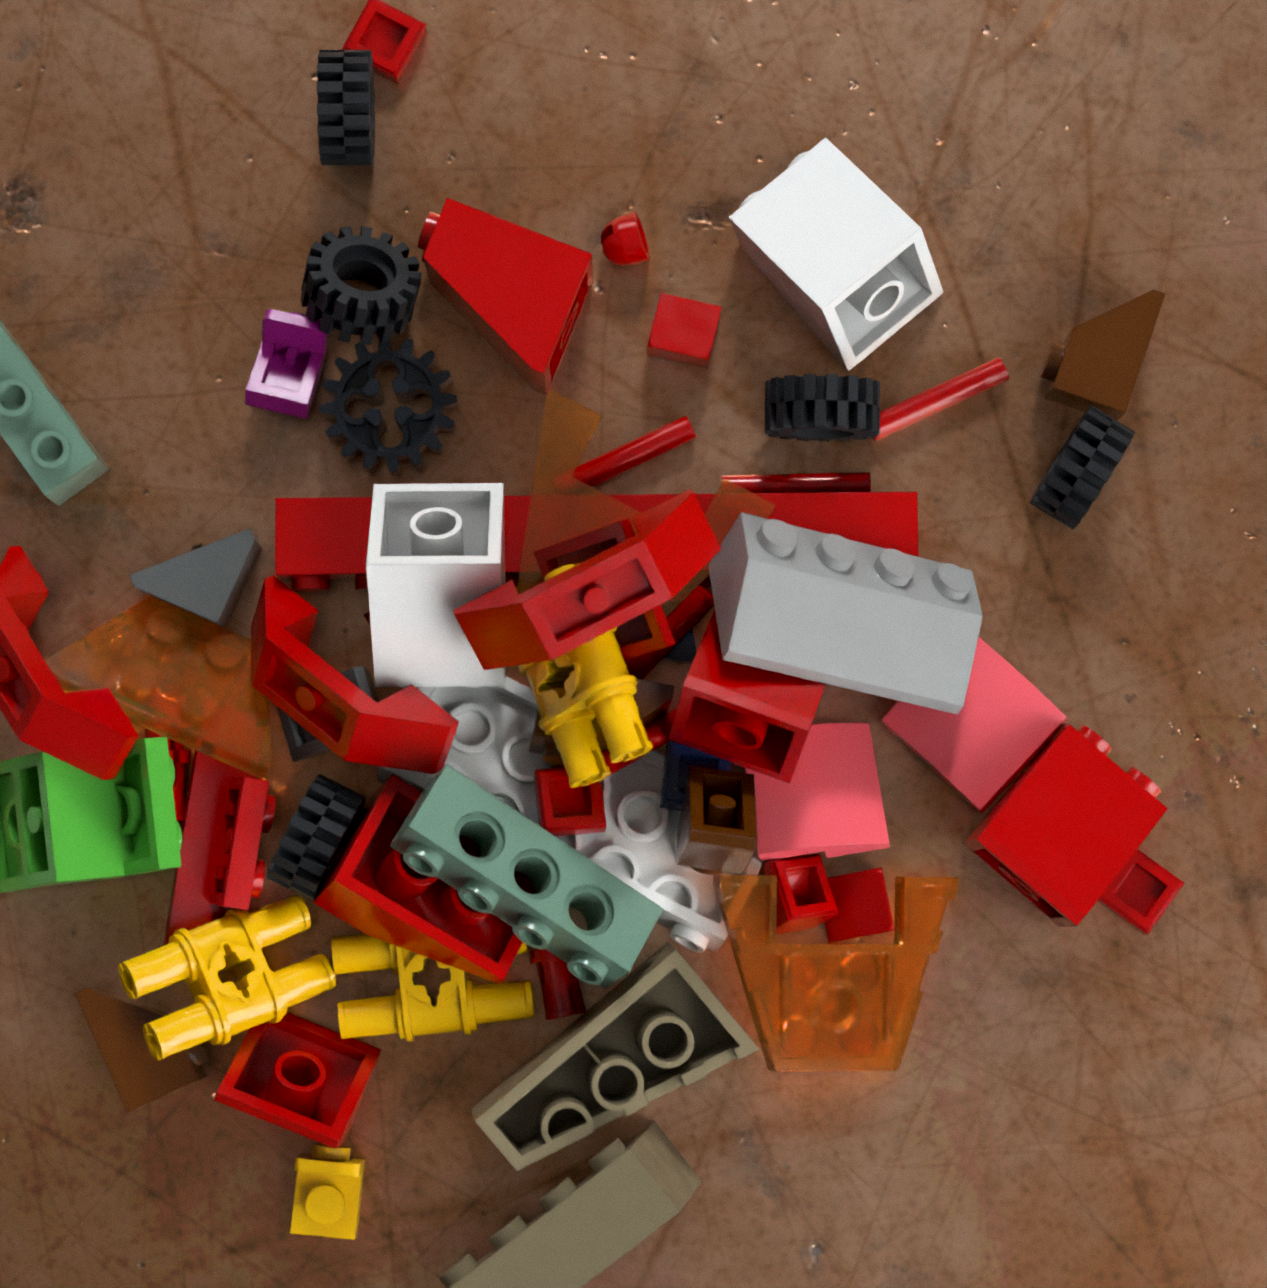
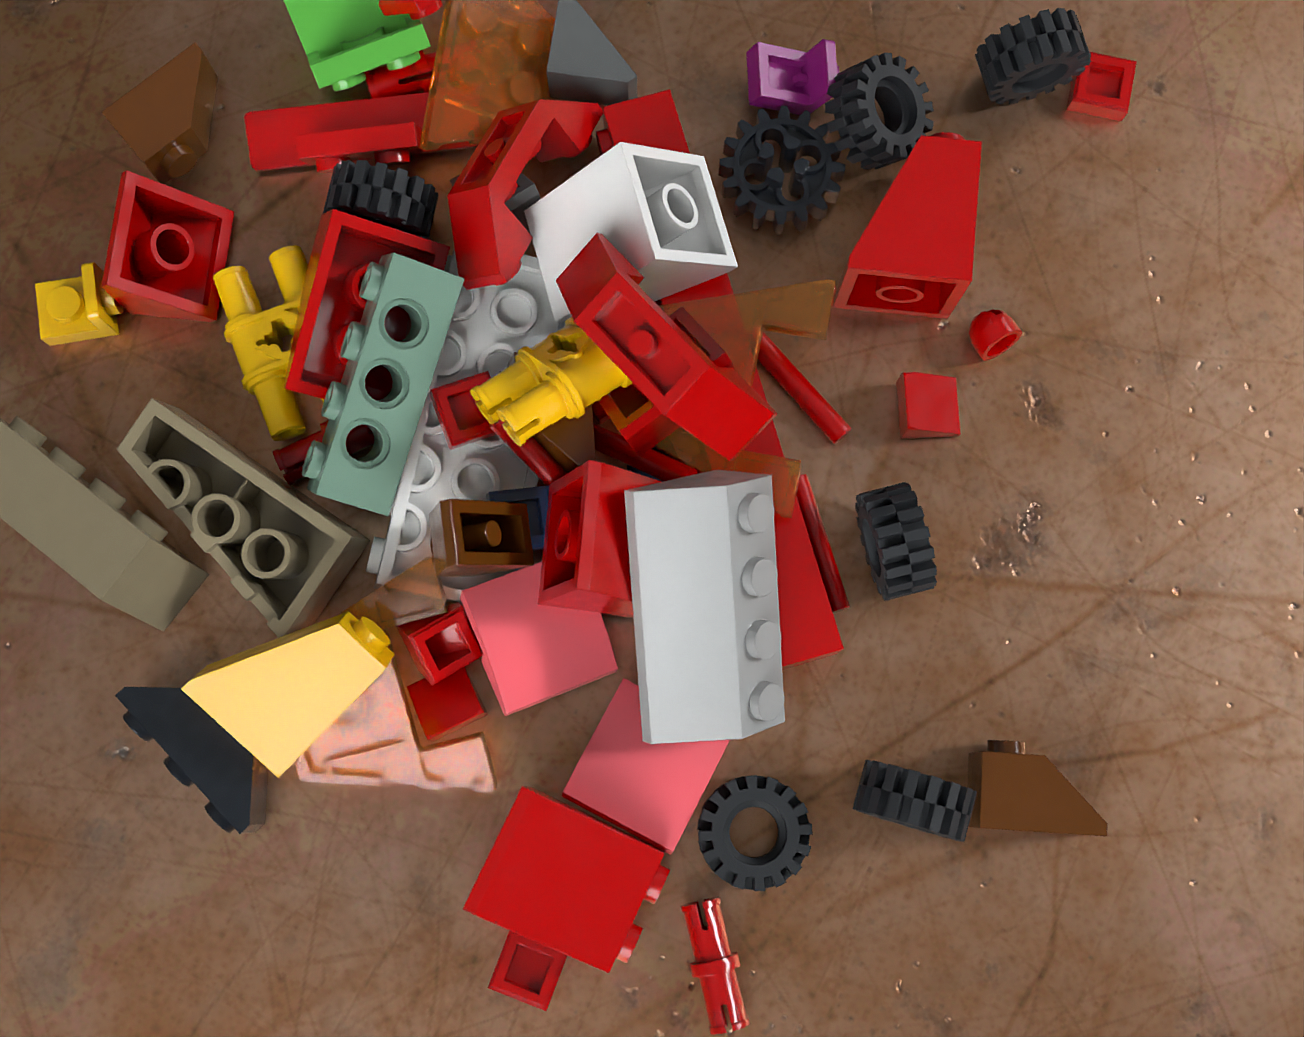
camera: 75 degrees right, 5 degrees down
yellow pin [118,894,336,1060] -> none
white slope [729,137,944,372] -> none
red piece [872,357,1009,441] -> none
none -> black slope [115,687,268,834]
none -> yellow slope [182,611,395,778]
none -> red pin [680,897,750,1034]
none -> black tyre [697,775,813,891]

